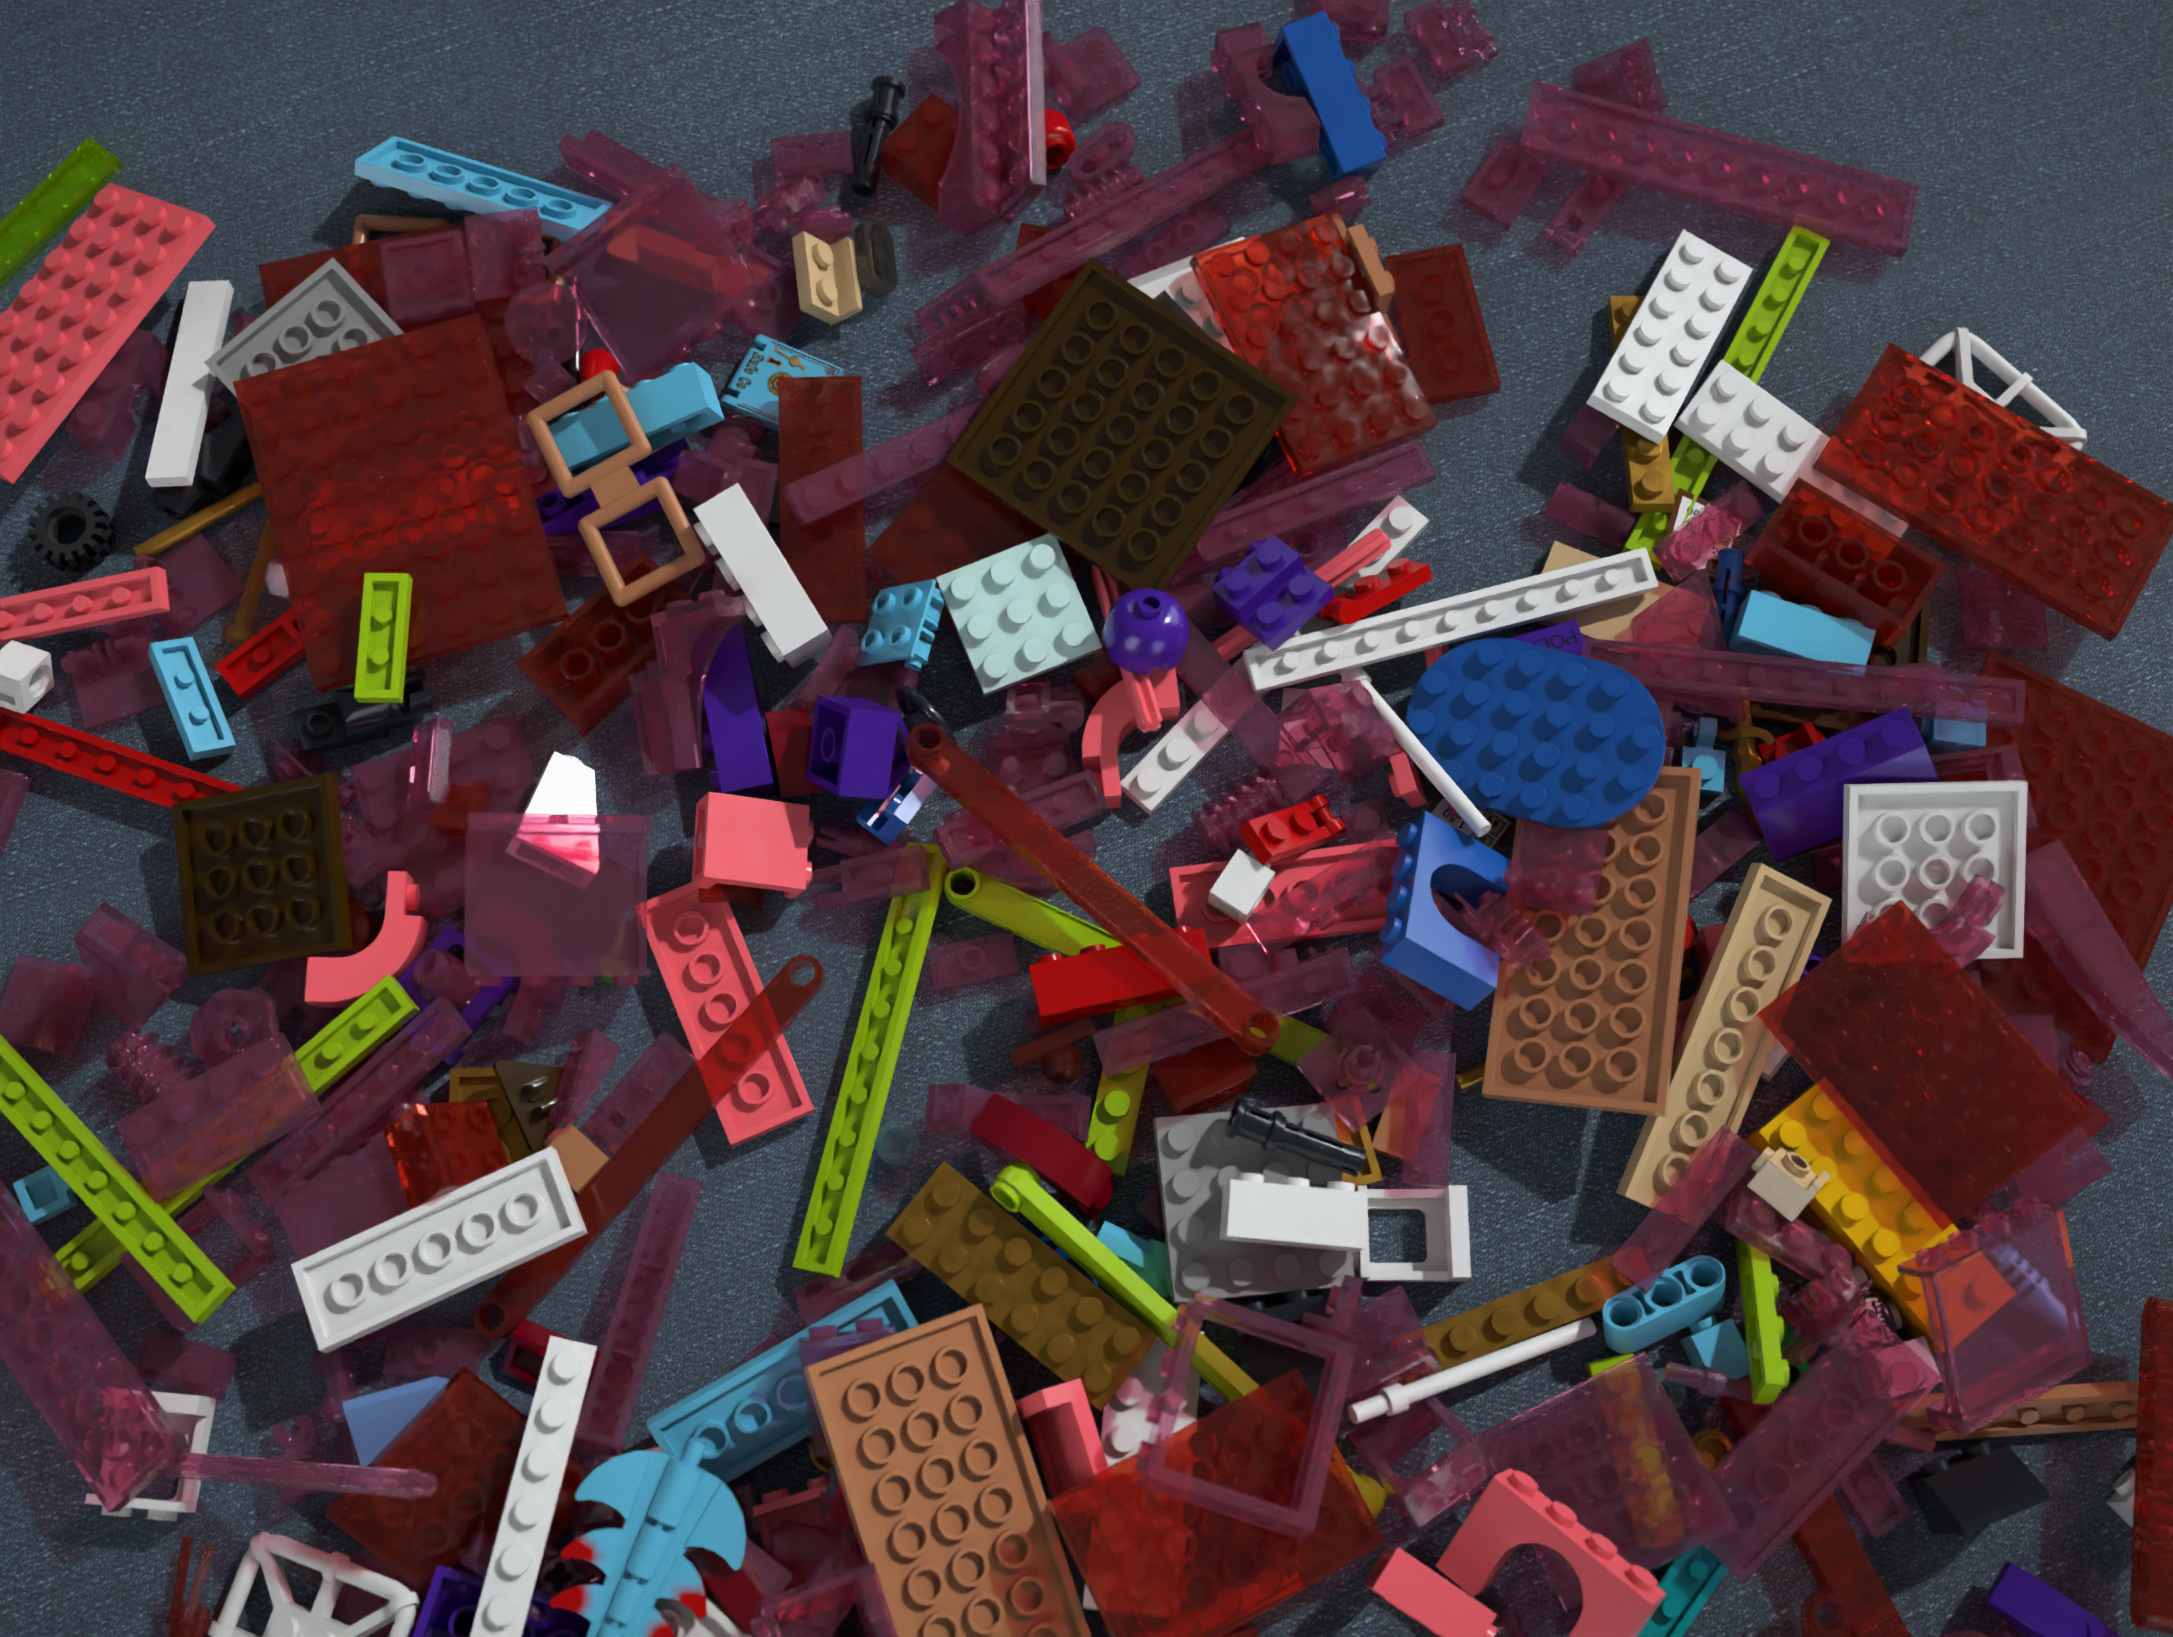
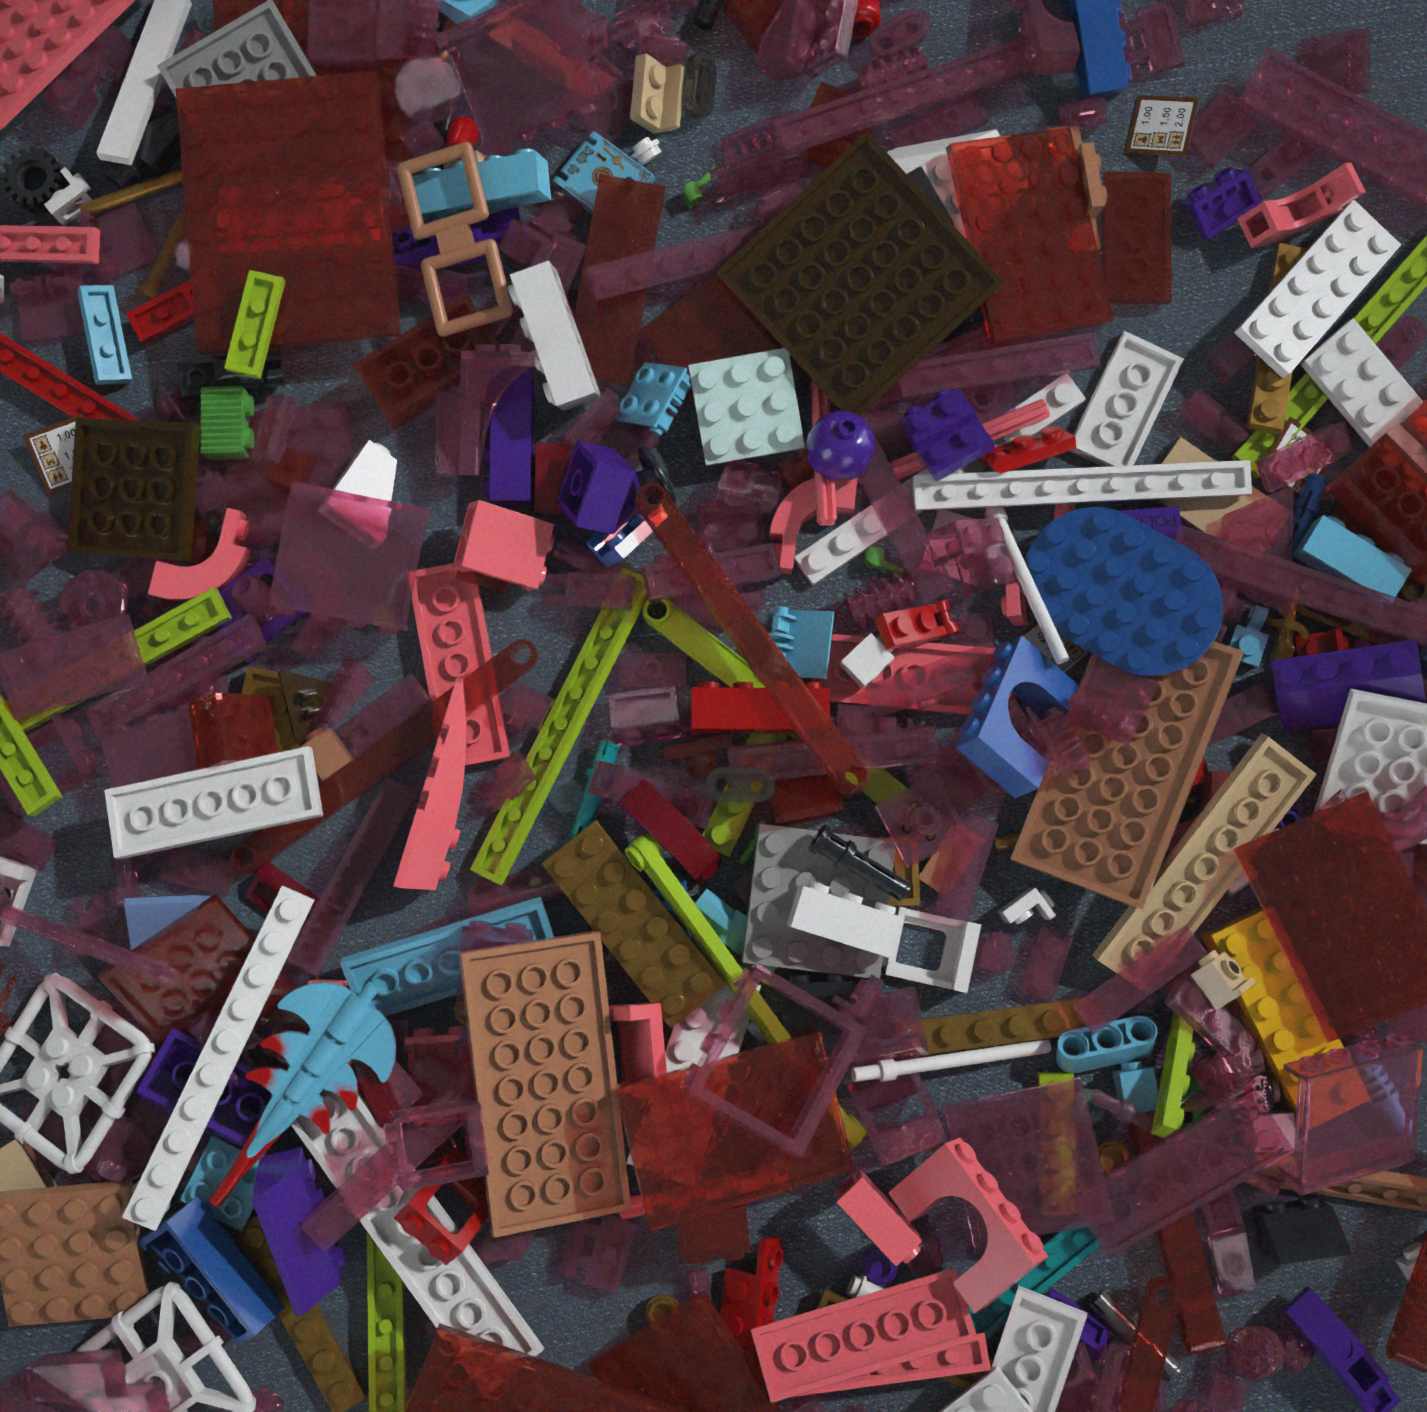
camera: 15 degrees right, 10 degrees up
none -> sticker [23,414,83,495]
none -> white bracket [44,167,92,227]
none -> bright green brick [200,386,255,461]
none -> coral wedge [393,678,467,890]
none -> clear pink plate [477,751,536,812]
none -> clear pink brick [500,681,555,732]
none -> teal pin [570,739,620,838]
none -> clear pink bracket [608,685,682,746]
none -> white plate [630,137,662,166]
none -> bright green hand [682,167,718,208]
none -> clear smoke plate [704,767,775,803]
none -> bright green hand [738,821,765,866]
none -> medium azure hinge [765,606,834,679]
none -> bright green hand [864,546,909,580]
none -> clear pink plate [975,931,1016,976]
none -> white bracket [997,888,1056,925]
none -> clear pink plate [1017,925,1074,1002]
none -> white tile [1070,331,1184,467]
none -> sticker [1125,95,1199,156]
none -> dark purple bracket [1179,167,1262,240]
none -> clear pink plate [1207,1225,1256,1299]
none -> coral arch [1237,163,1365,248]
none -> clear pink plate [1376,316,1427,371]

